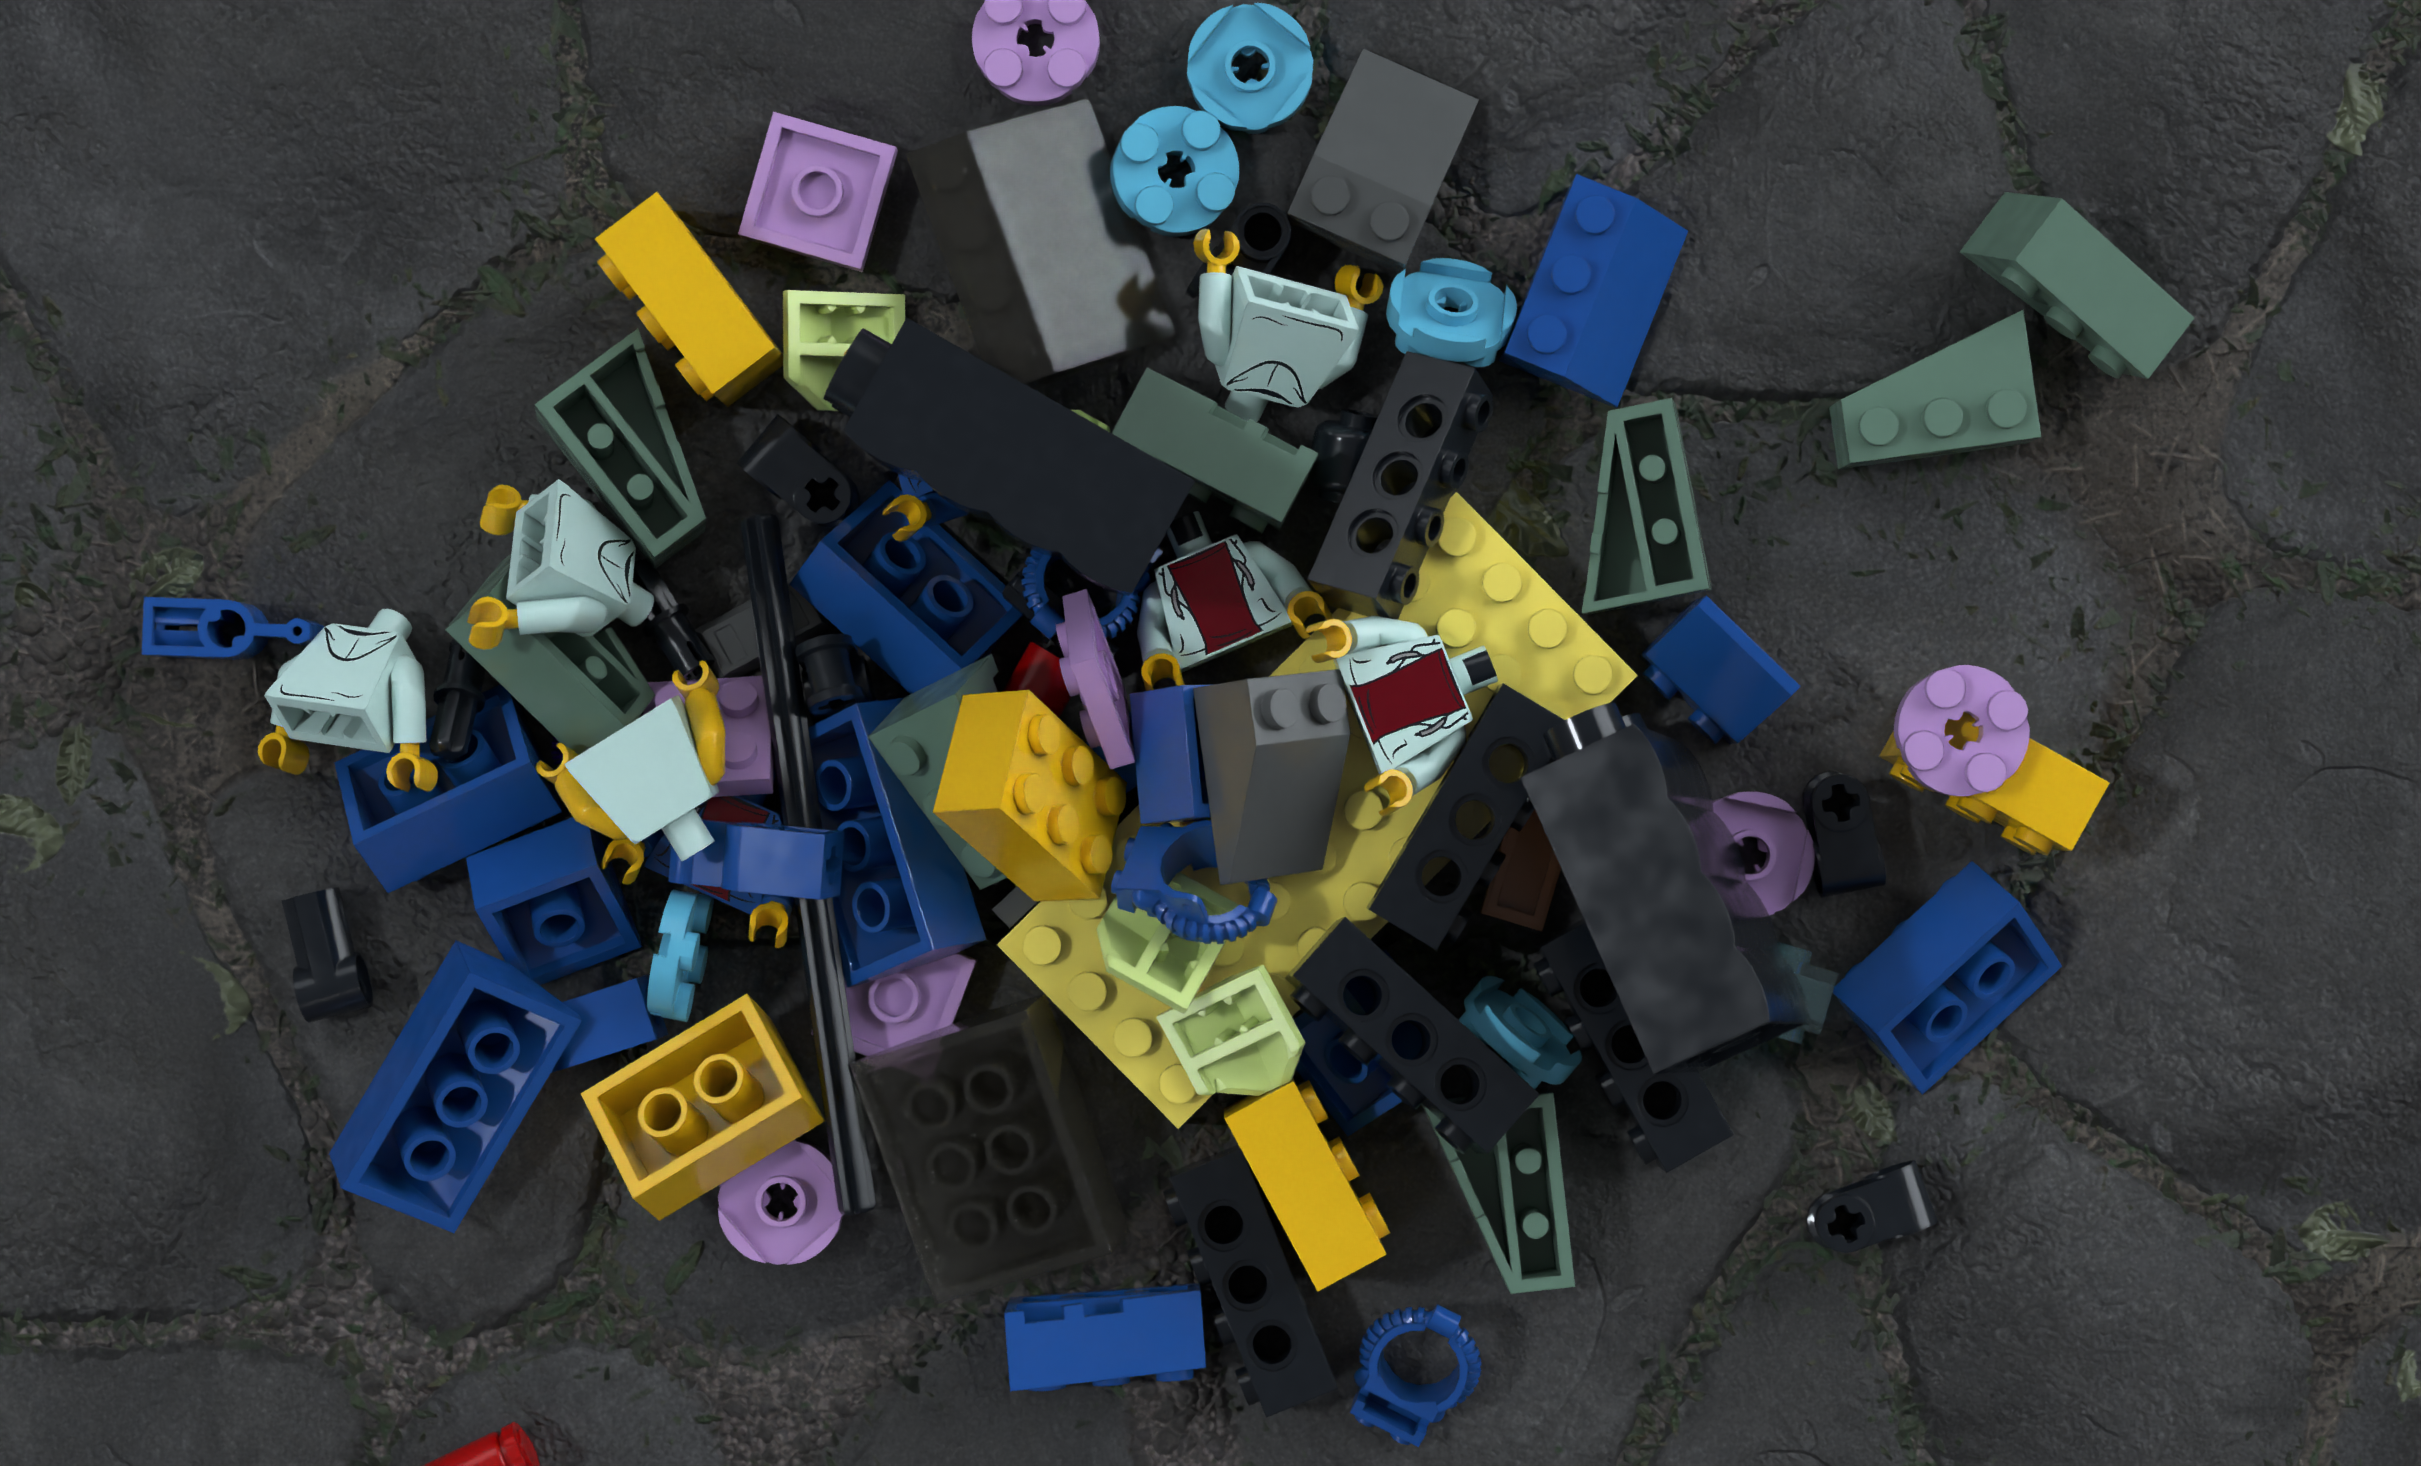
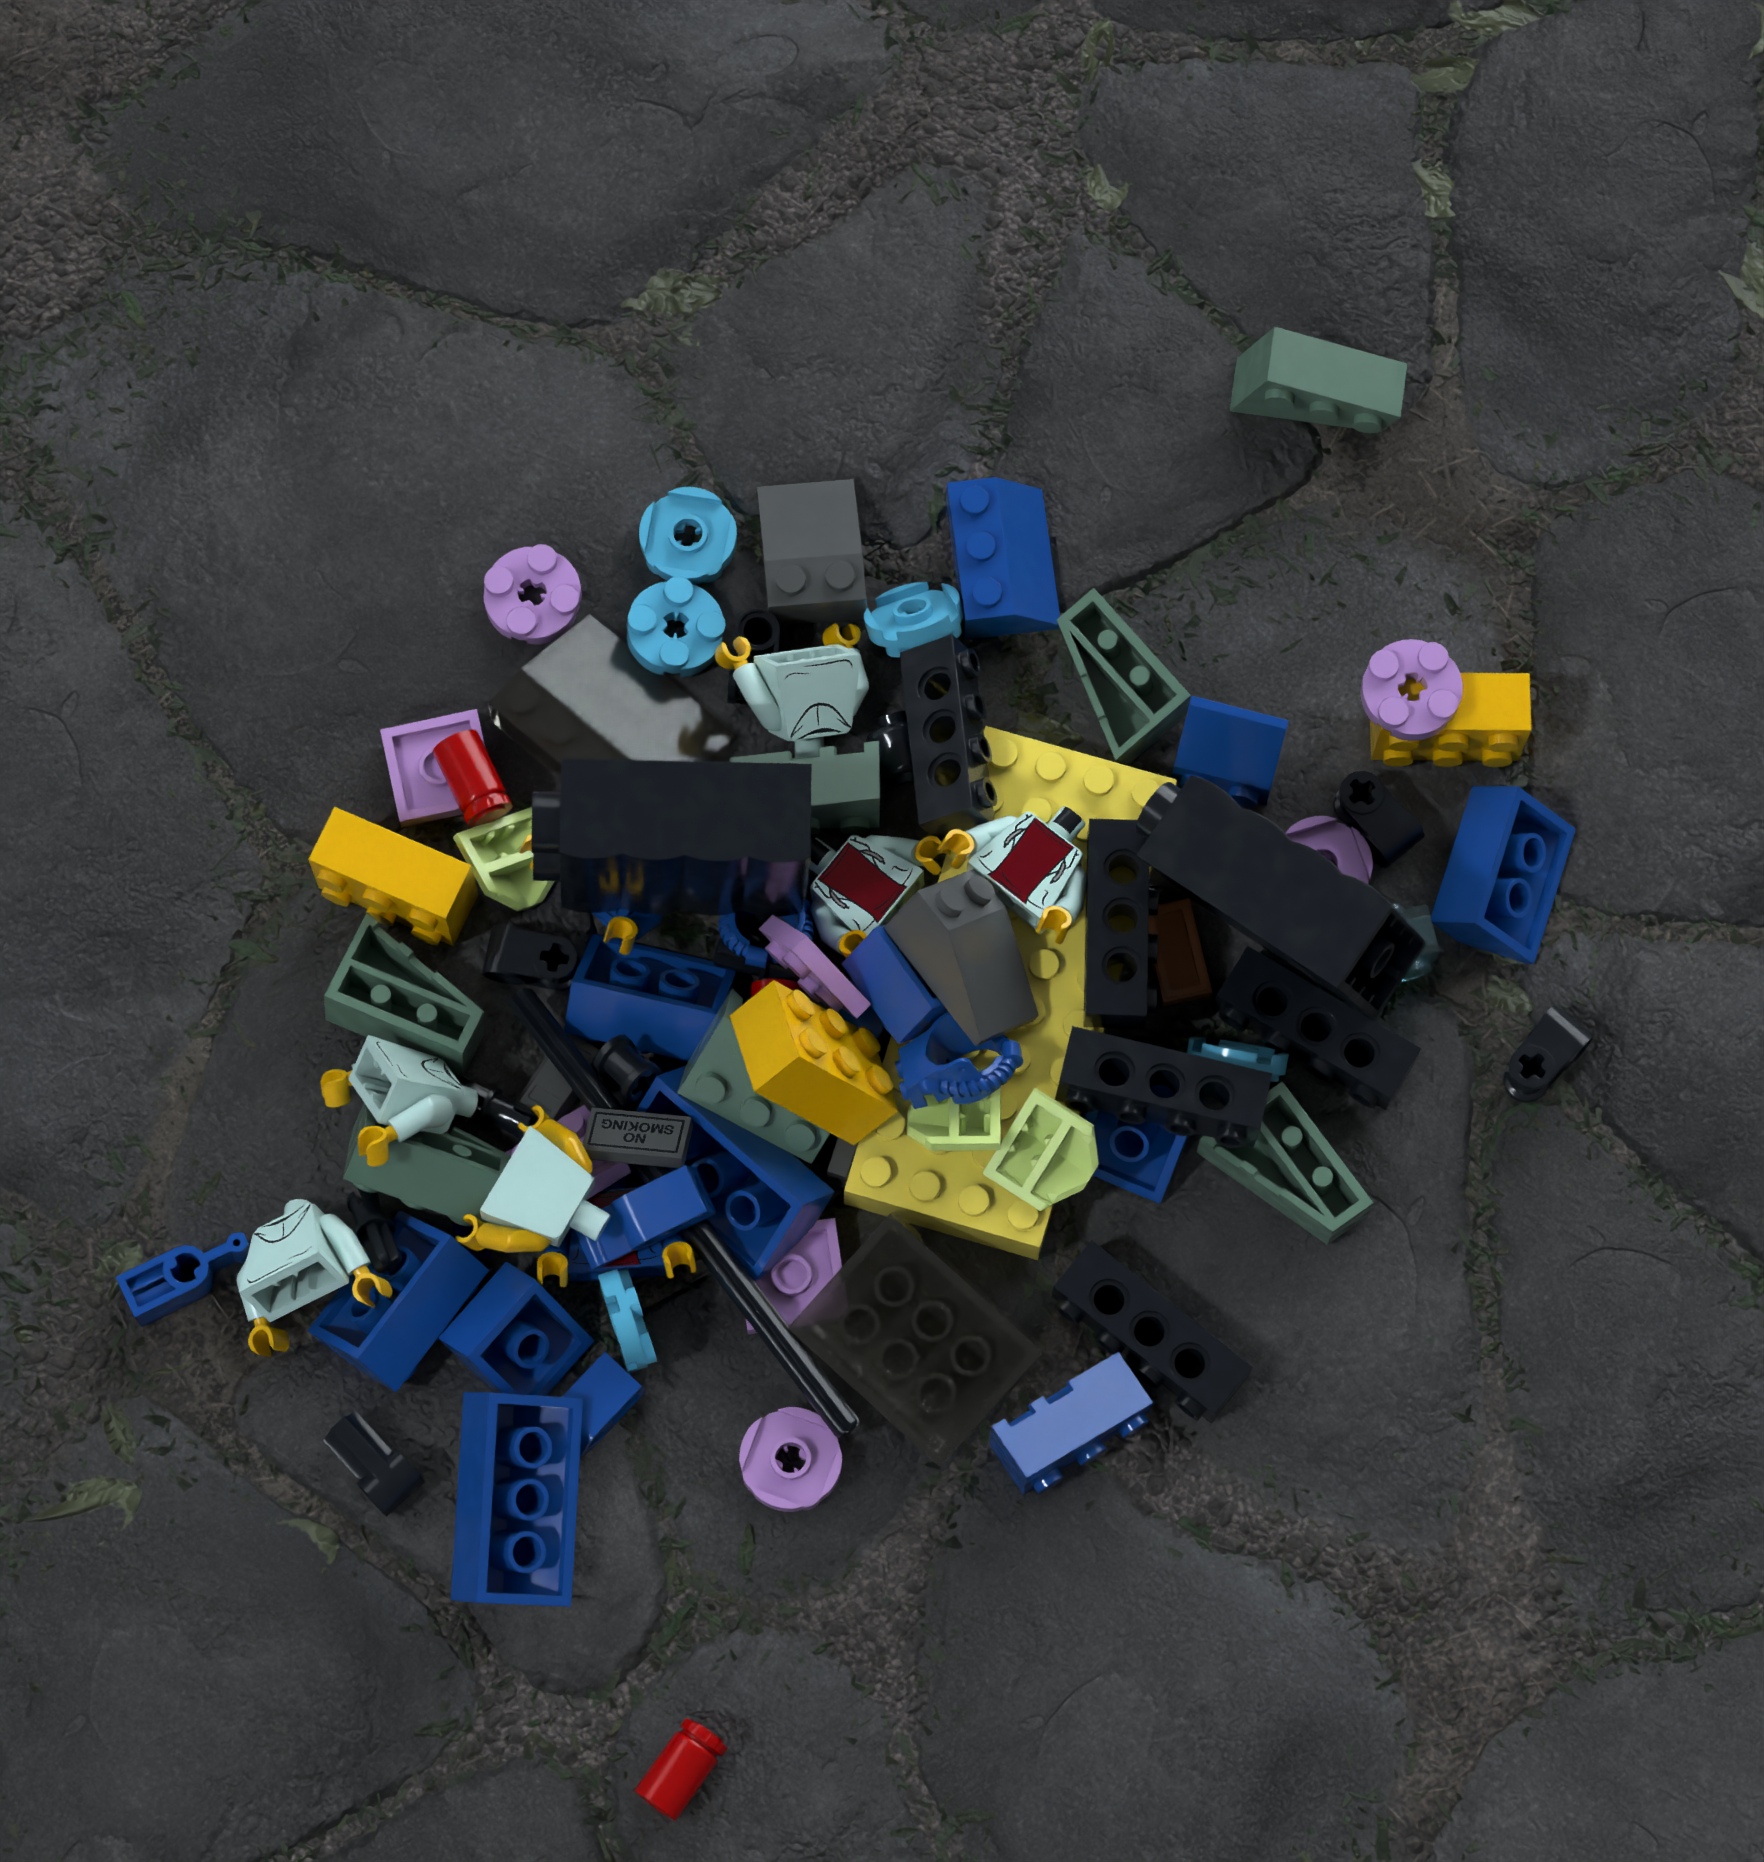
camera: 25 degrees left, 15 degrees down
yellow brick [580,994,825,1221] -> none
yellow brick [1224,1077,1390,1291] -> none
blue piece [1350,1304,1482,1447] -> none
sand green wedge [1829,309,2041,469] -> none
none -> red piece [432,729,513,828]
none -> dark grey tile [583,1108,693,1168]

